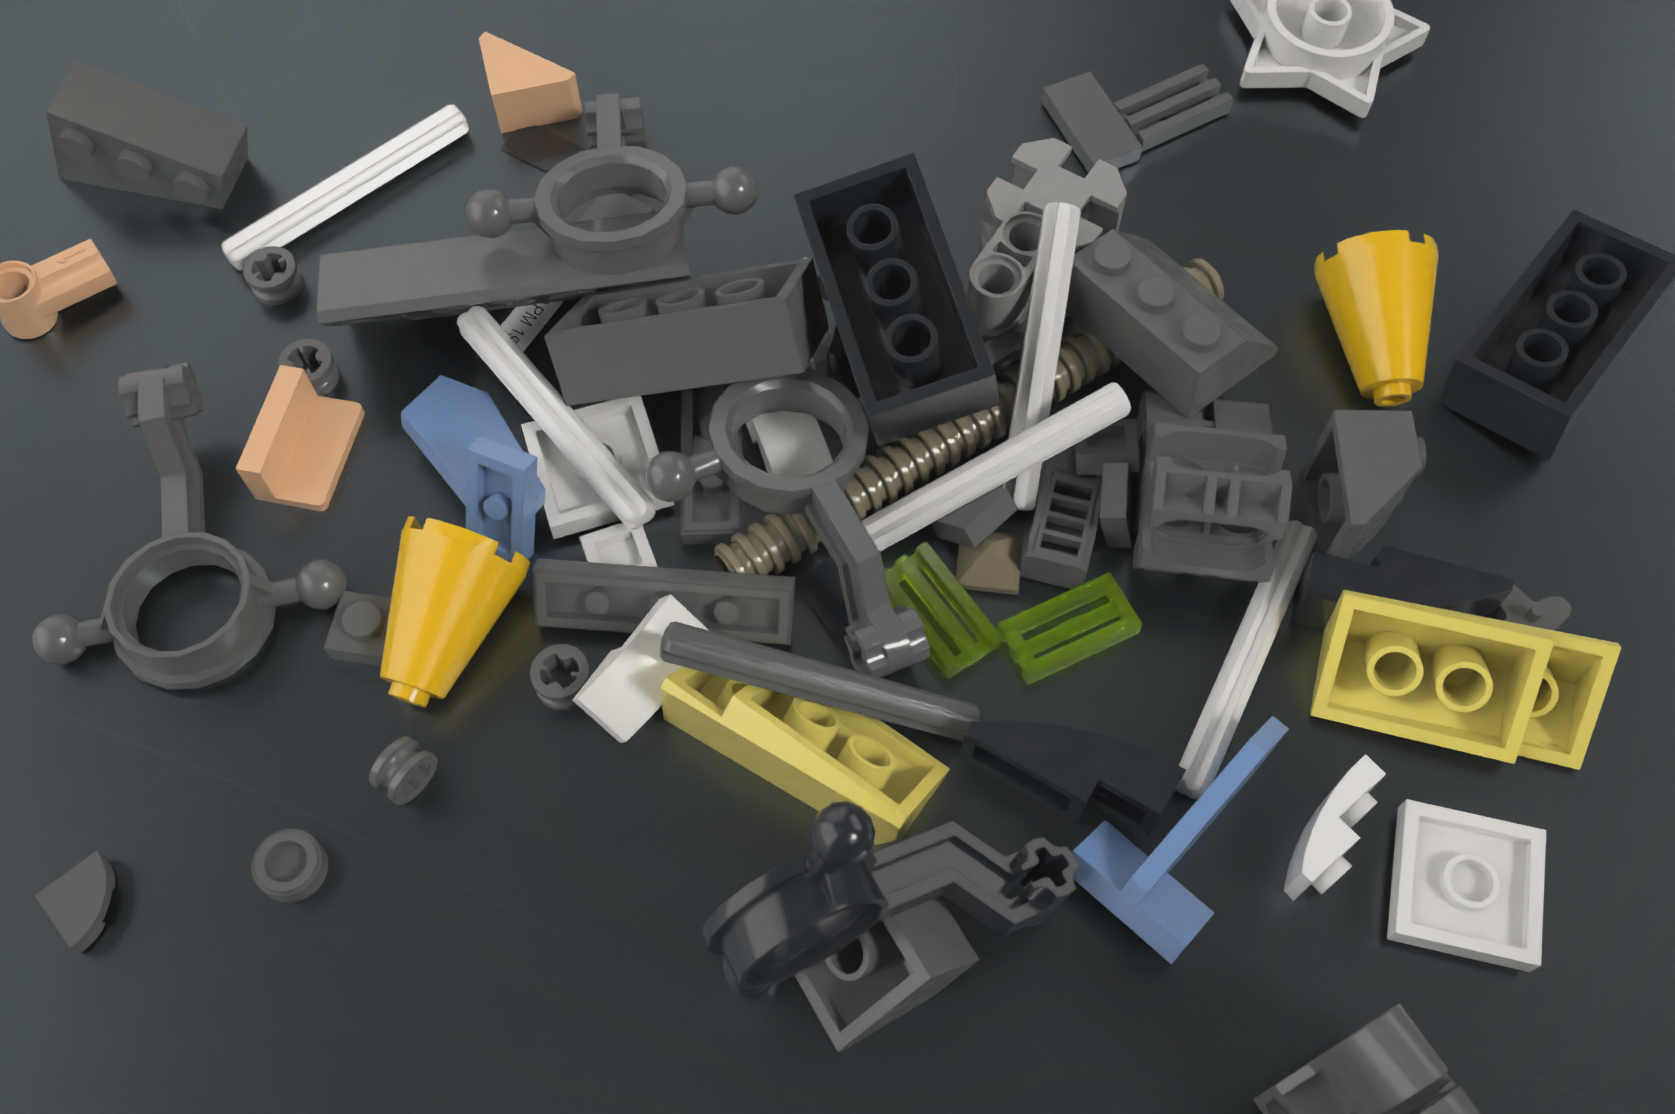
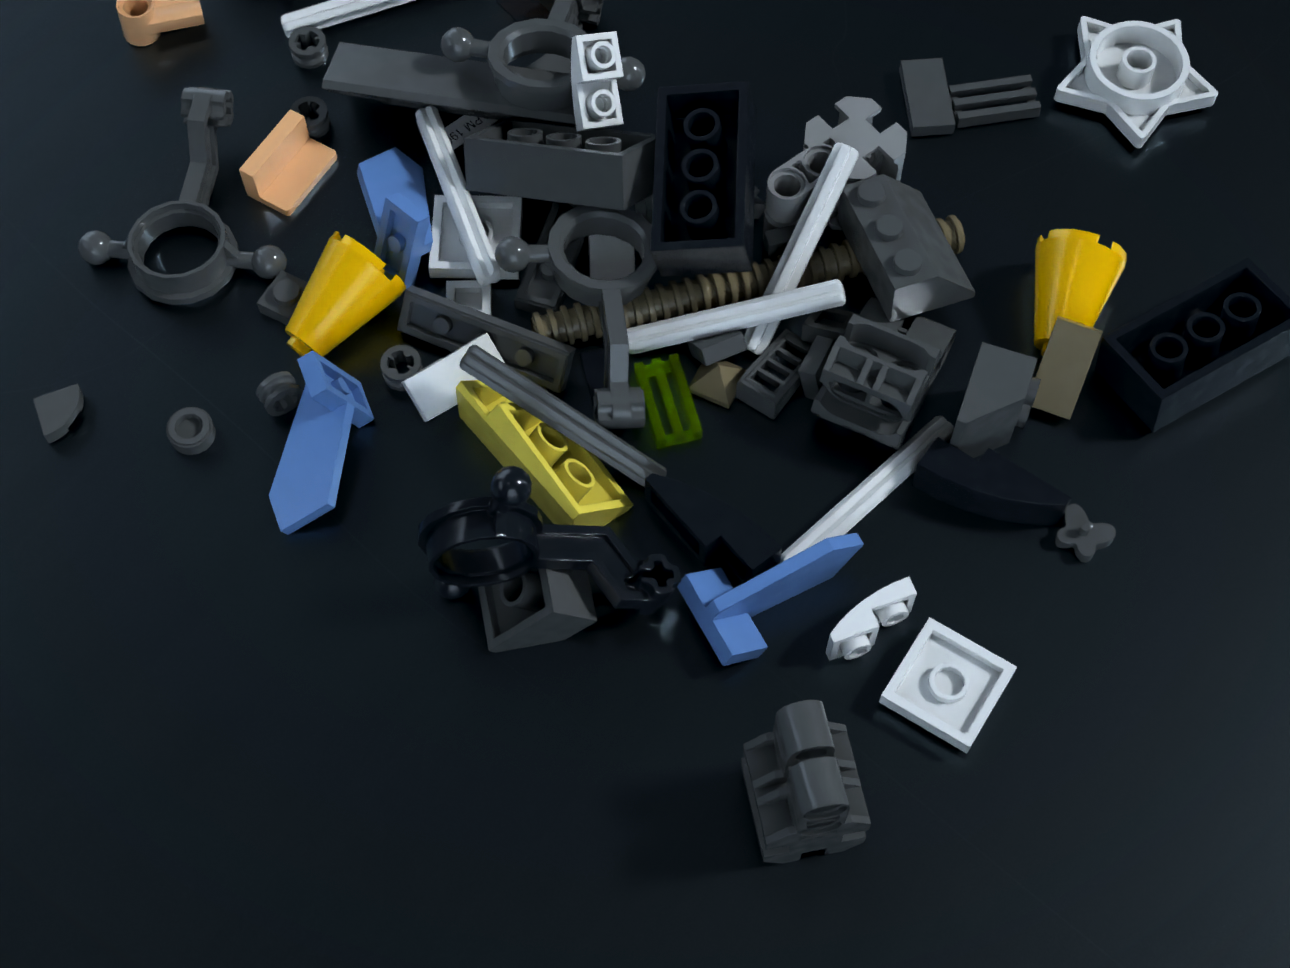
camera: 20 degrees right, 0 degrees up
clear neon green tile [996,572,1142,685] -> none
light yellow slope [1310,590,1621,770] -> none
none -> medium blue piece [268,350,374,535]
none -> white slope [571,31,624,132]
none -> dark tan tile [1031,316,1103,420]

